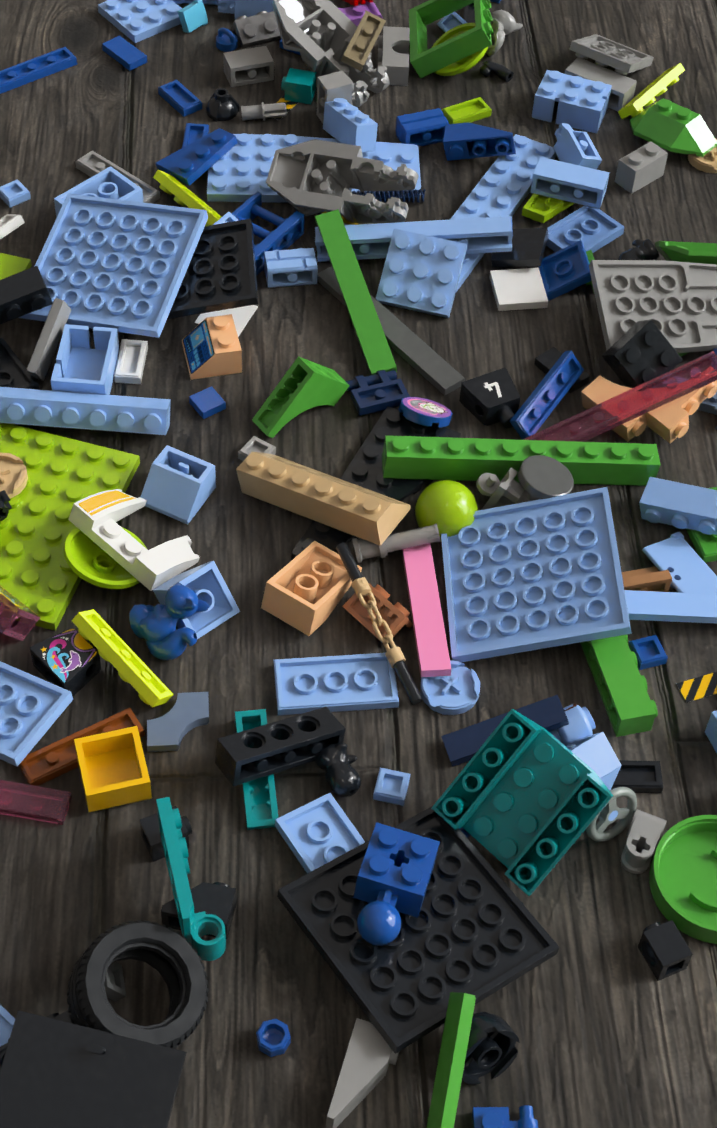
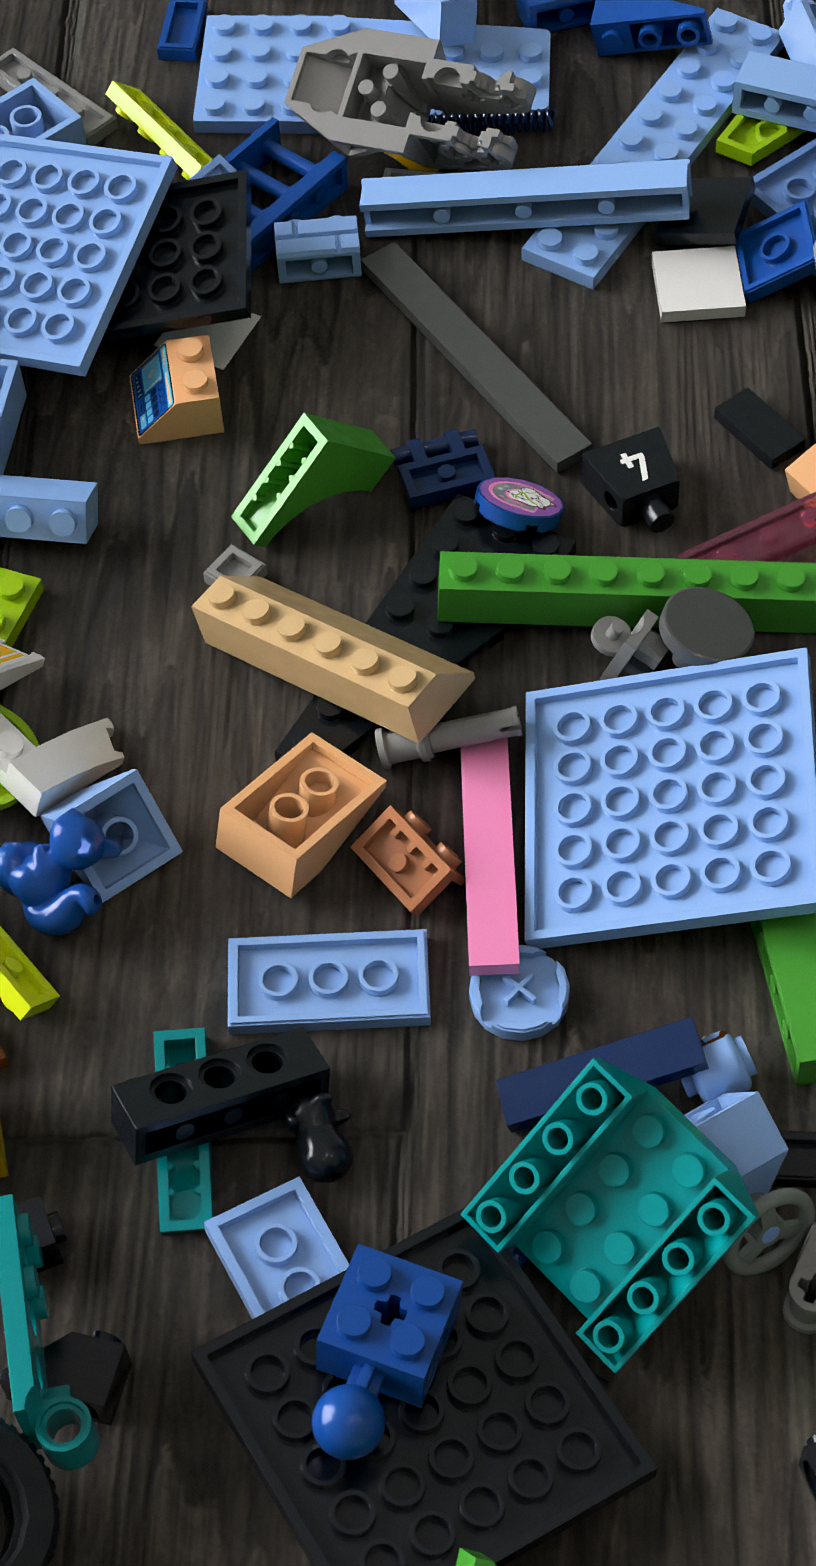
camera: 10 degrees right, 5 degrees up
white tile [114,339,148,384] -> none
light blue slope [140,445,216,525] -> none
sand blue tile [147,692,209,752] -> none
blue wing [155,128,238,186] -> none
blue tile [189,386,226,419] -> none
bright green tile [315,209,397,375] -> none
piece [336,543,423,705] -> none
light blue tile [373,767,411,806] -> none
light blue plate [376,228,467,318] -> none
lime piece [415,480,478,542] -> none
blue tile [510,350,584,440] -> none

